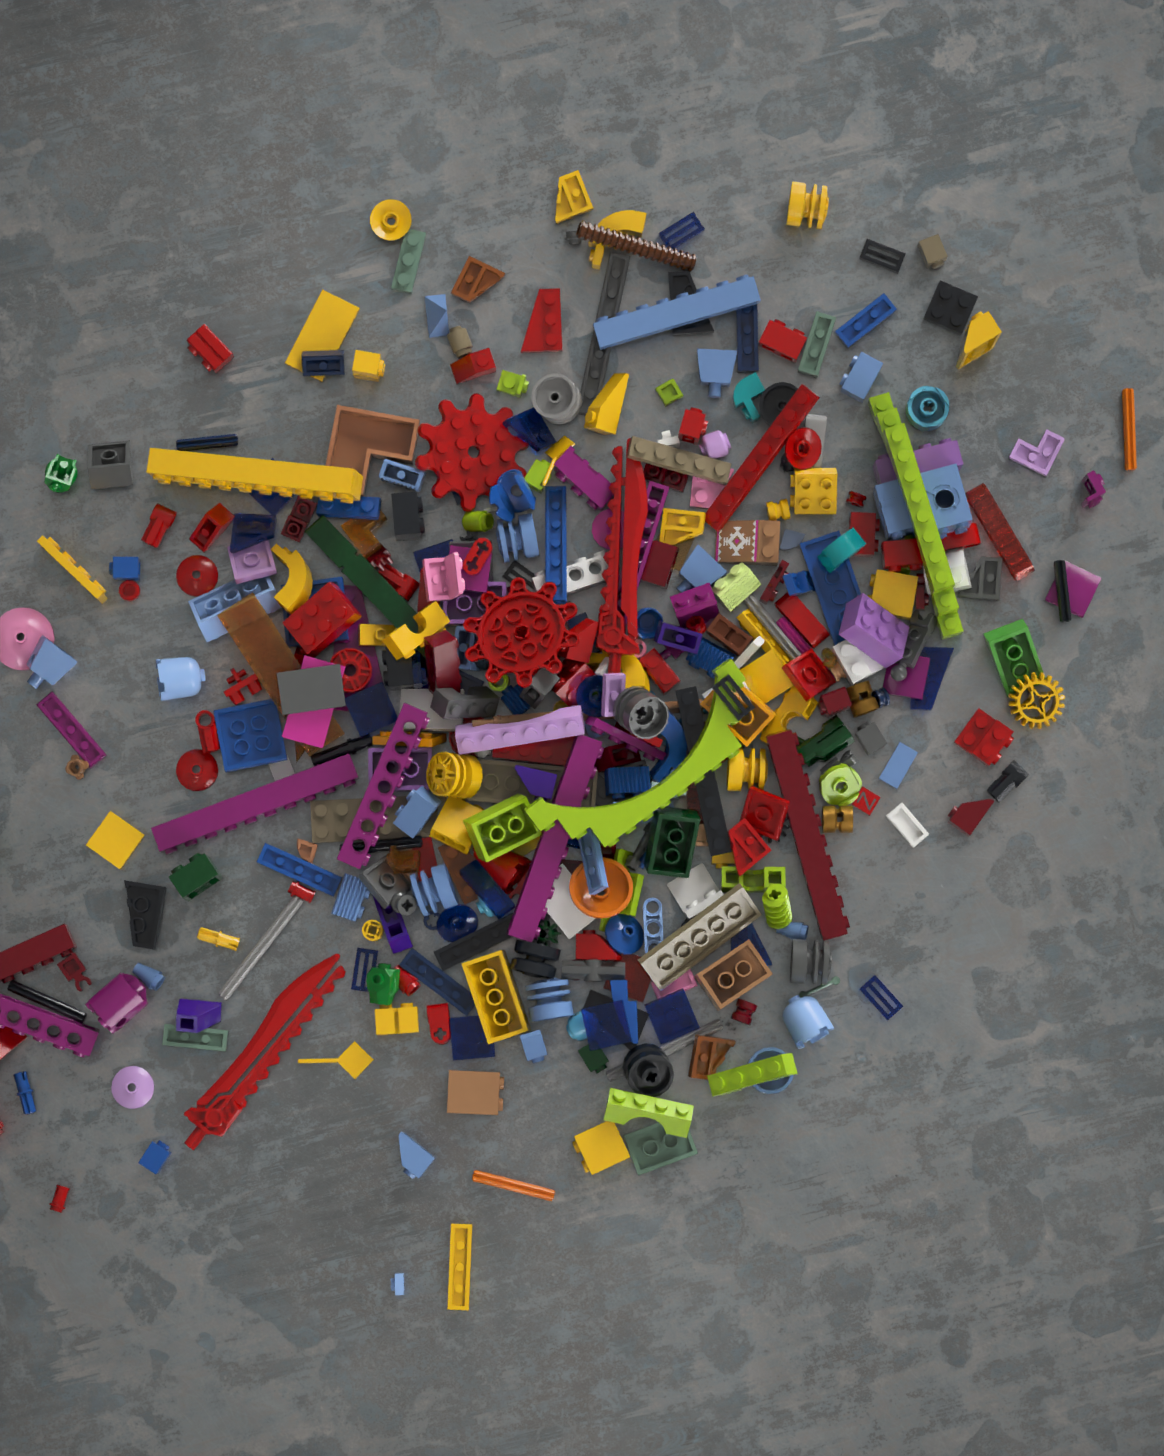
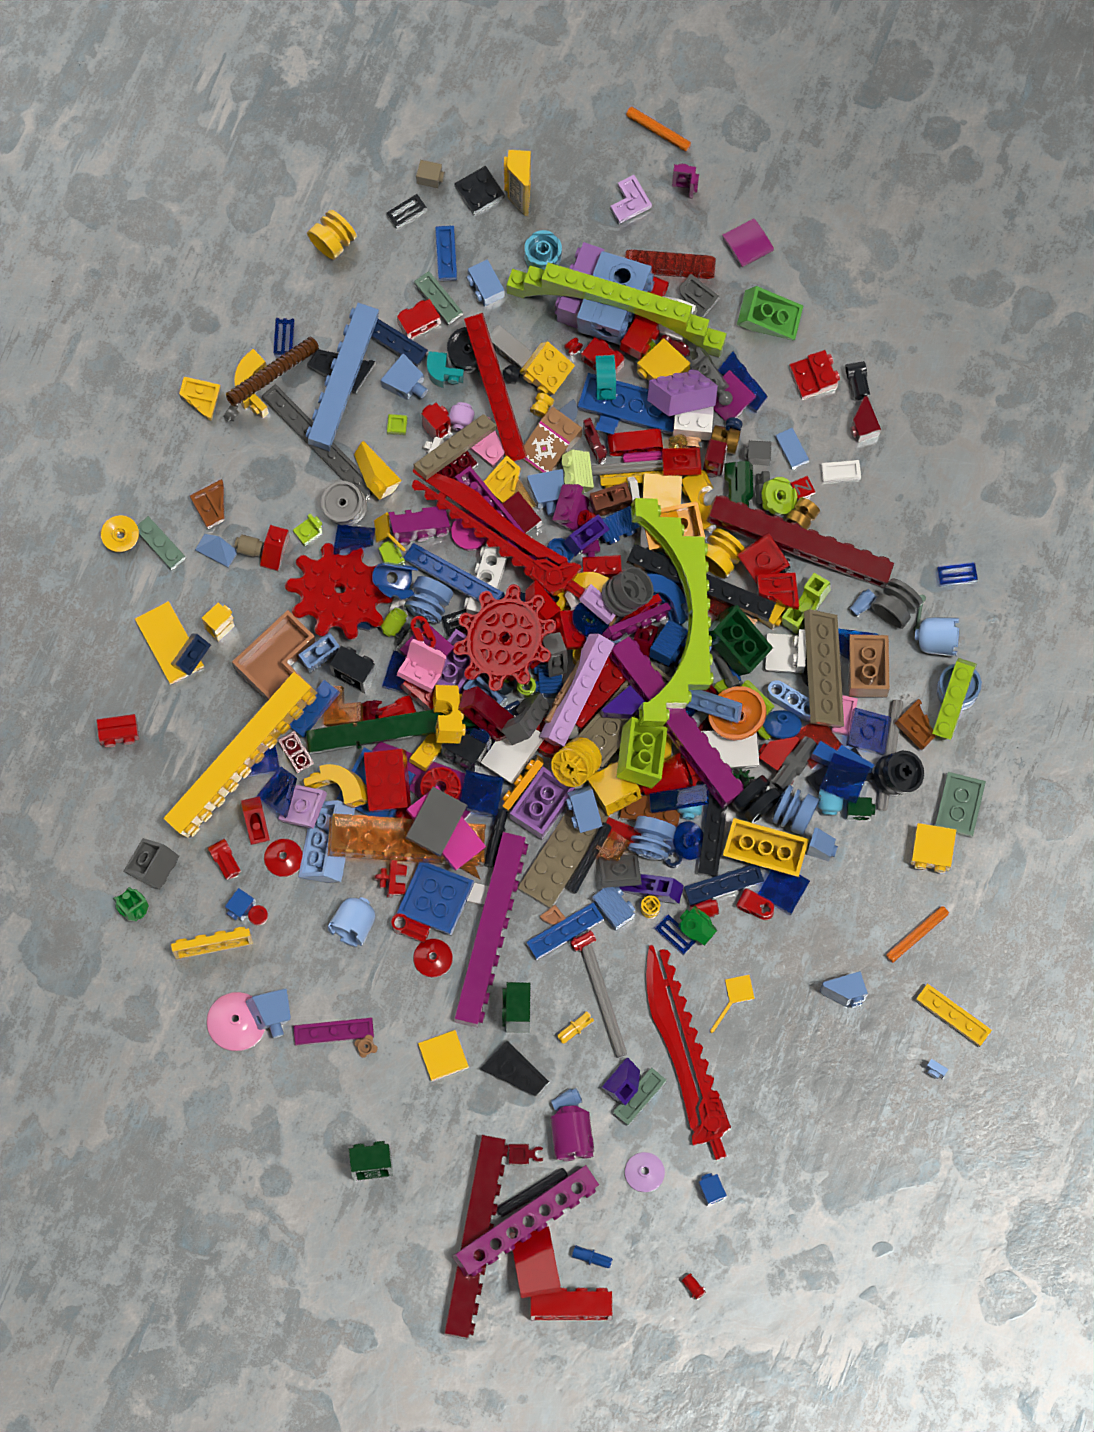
camera: 55 degrees left, 10 degrees down
dark blue axle [176,434,238,451] -> none
magenta brick [337,703,430,869] -> none
yellow piece [375,1003,419,1035] -> none
dark grey wheel [390,892,417,916] -> none
medium nougat panel [447,1070,504,1115] -> none
red wing [521,288,562,353] -> none
lime arch [603,1088,694,1138] -> none
black tile [711,674,755,721] -> none
dark red wheel [731,998,757,1026] -> none
lime piece [762,884,793,929] -> none
red dish [785,427,822,470] -> none
yellow gear [1008,672,1065,729] -> none
black axle [1054,560,1072,622] -> none

